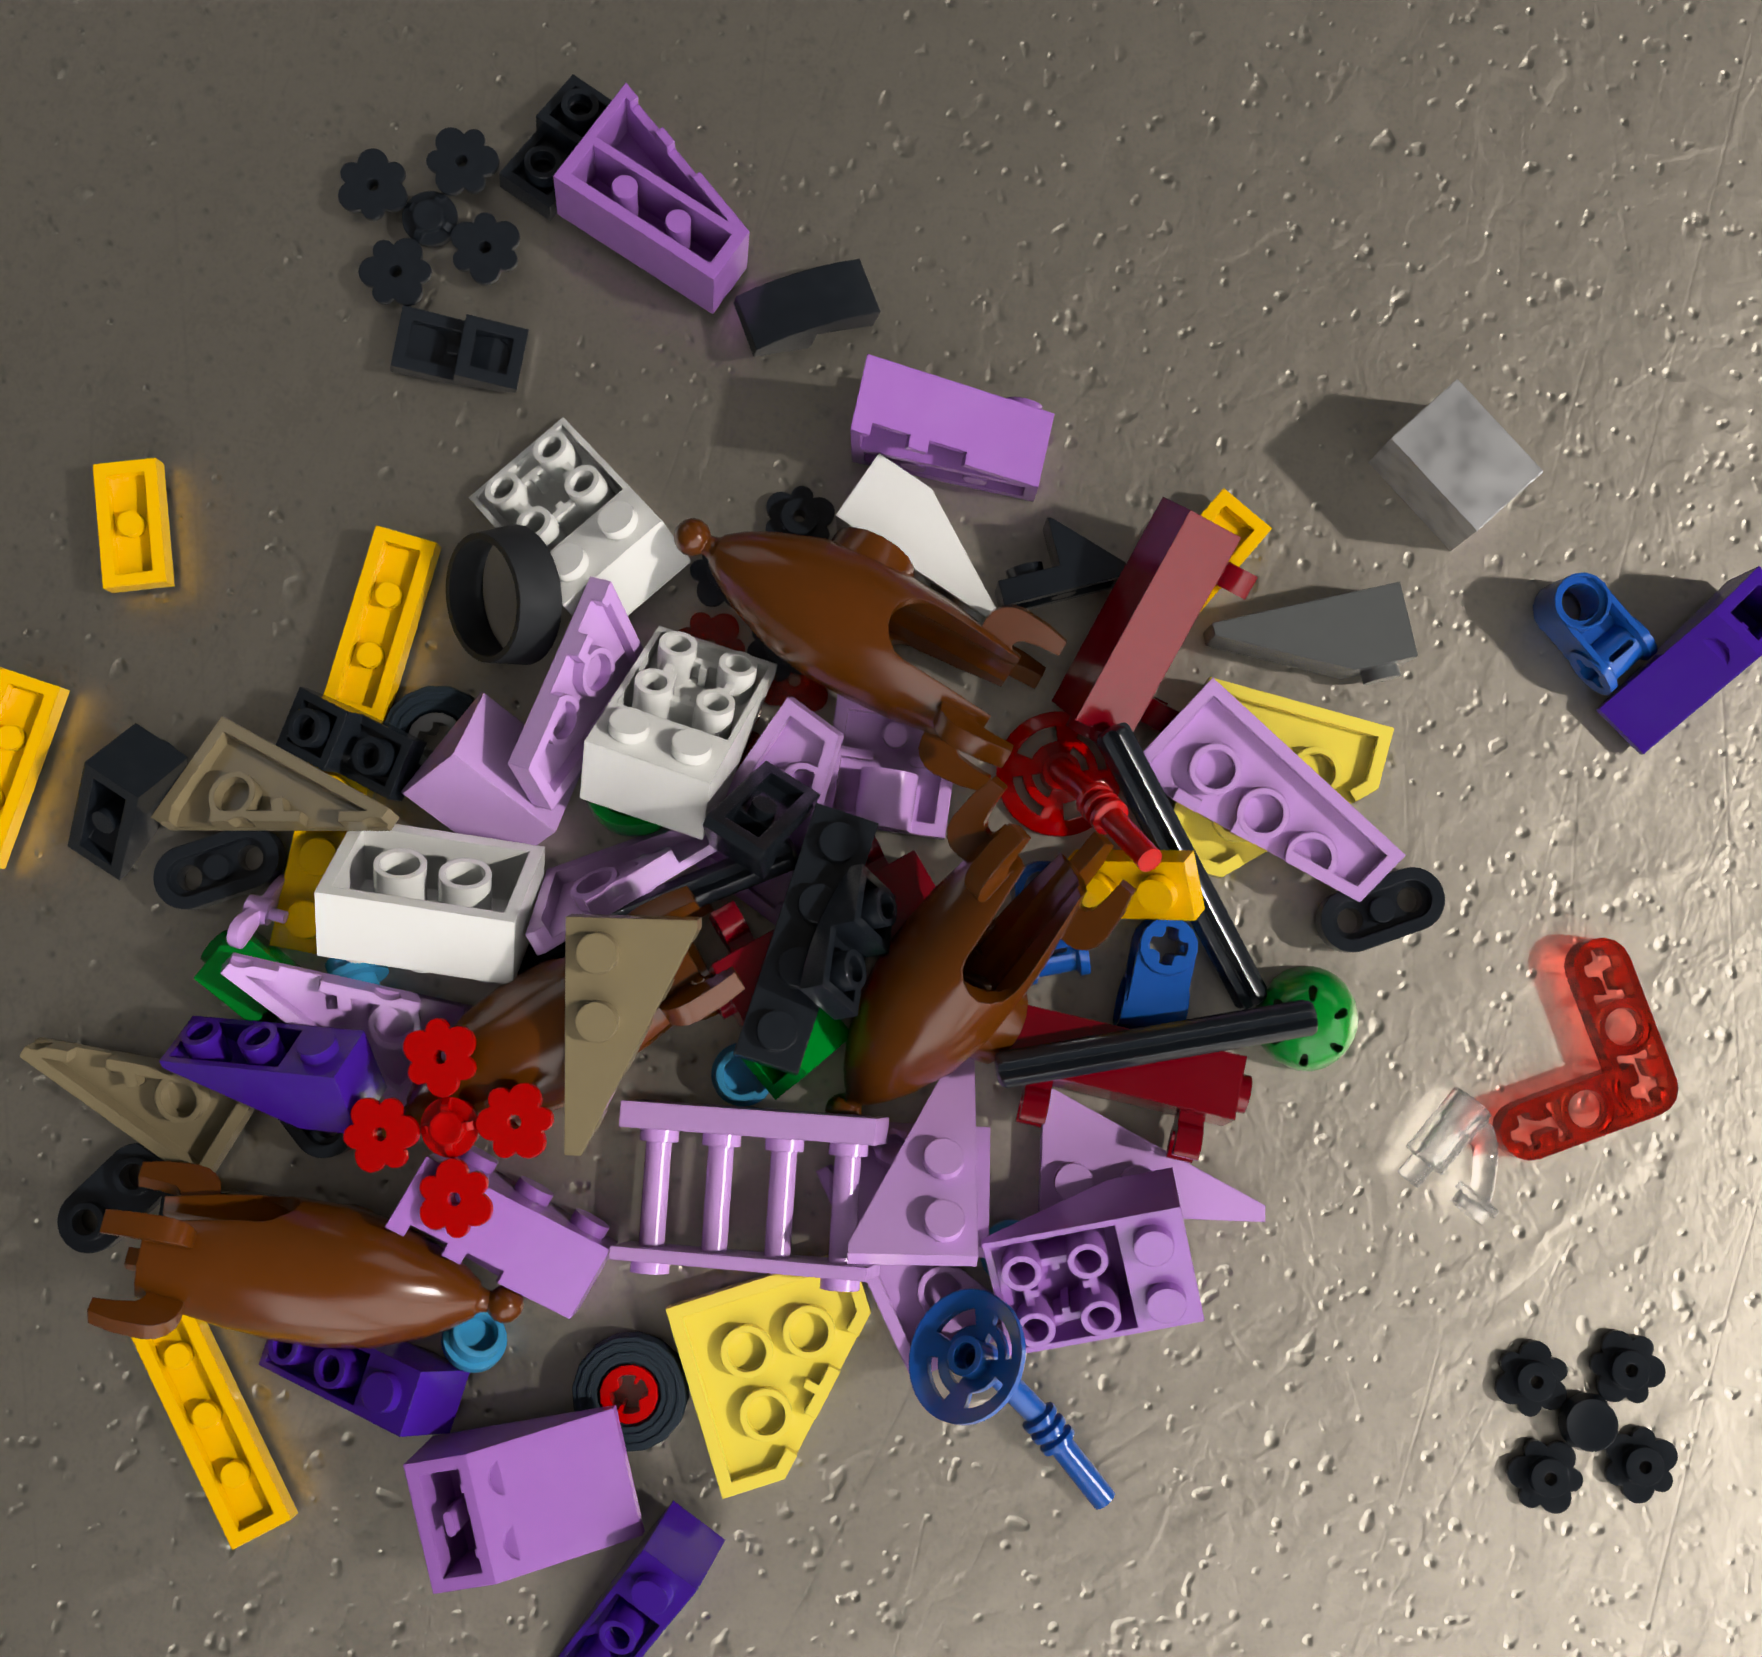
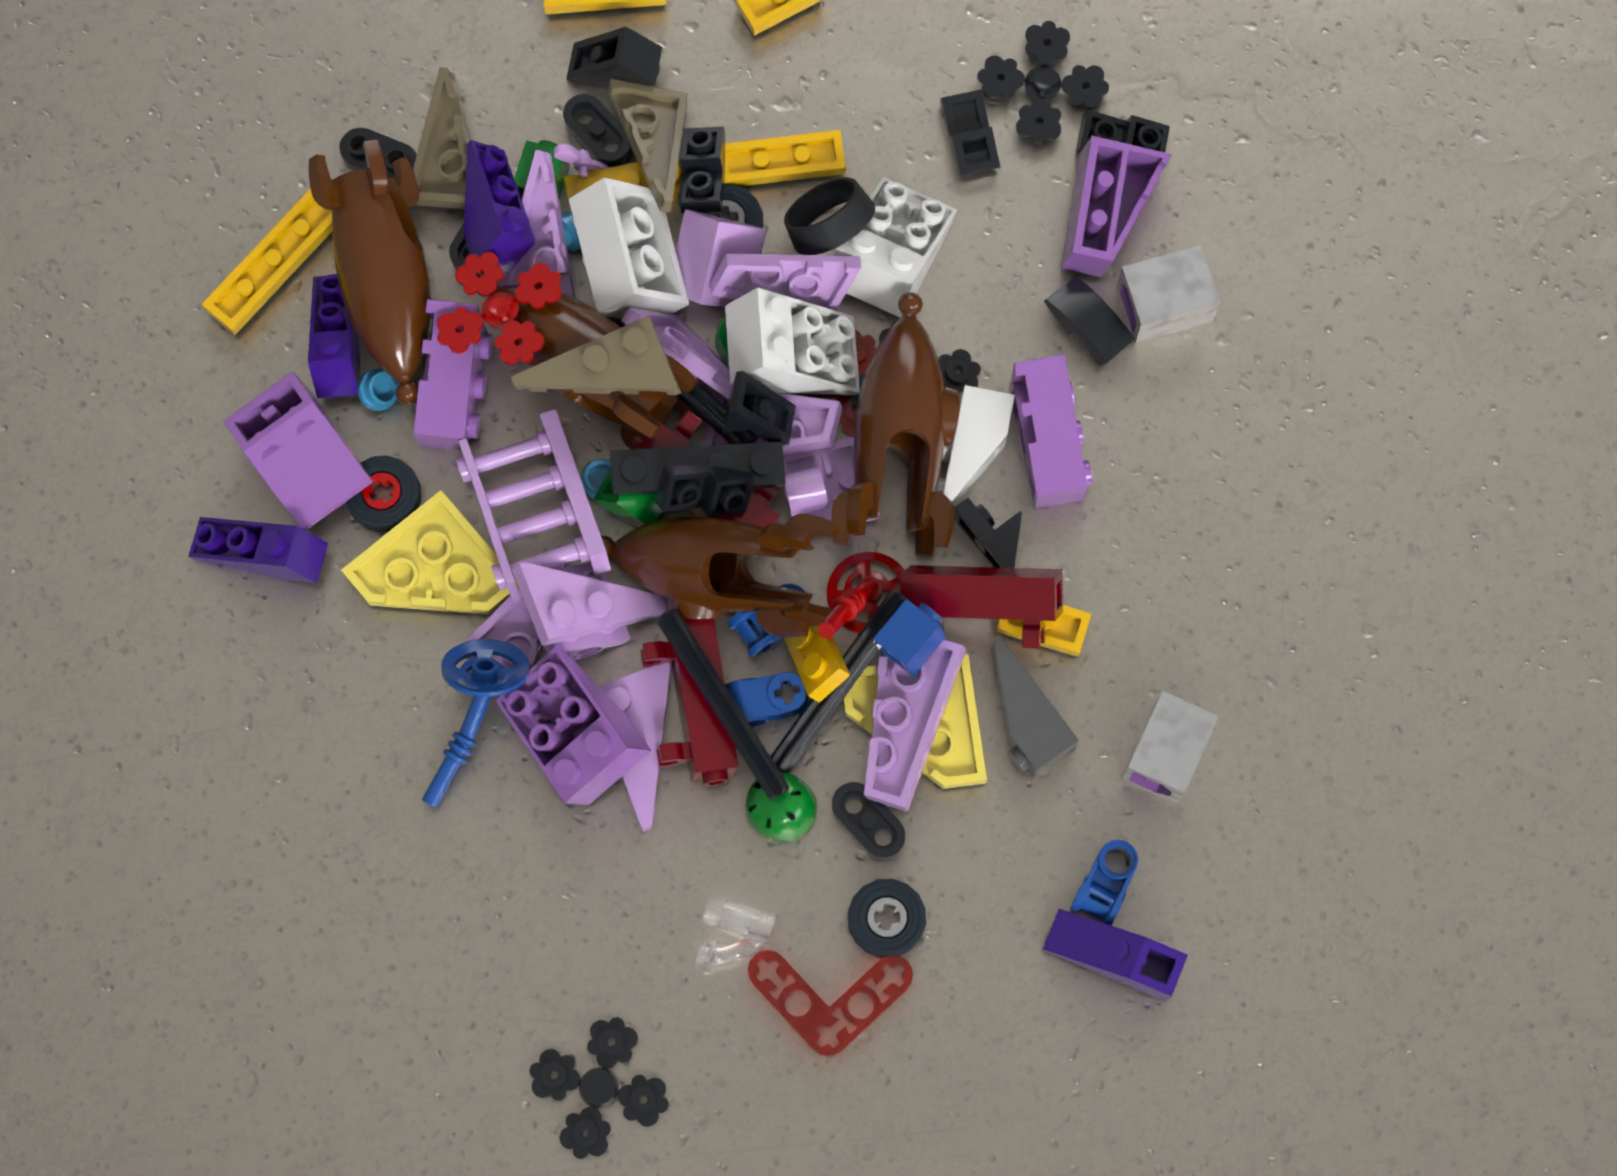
camera: 70 degrees right, 10 degrees down
none -> black bush [848,879,926,958]
none -> blue brick [873,599,946,677]
none -> flat silver piece [1116,245,1220,344]

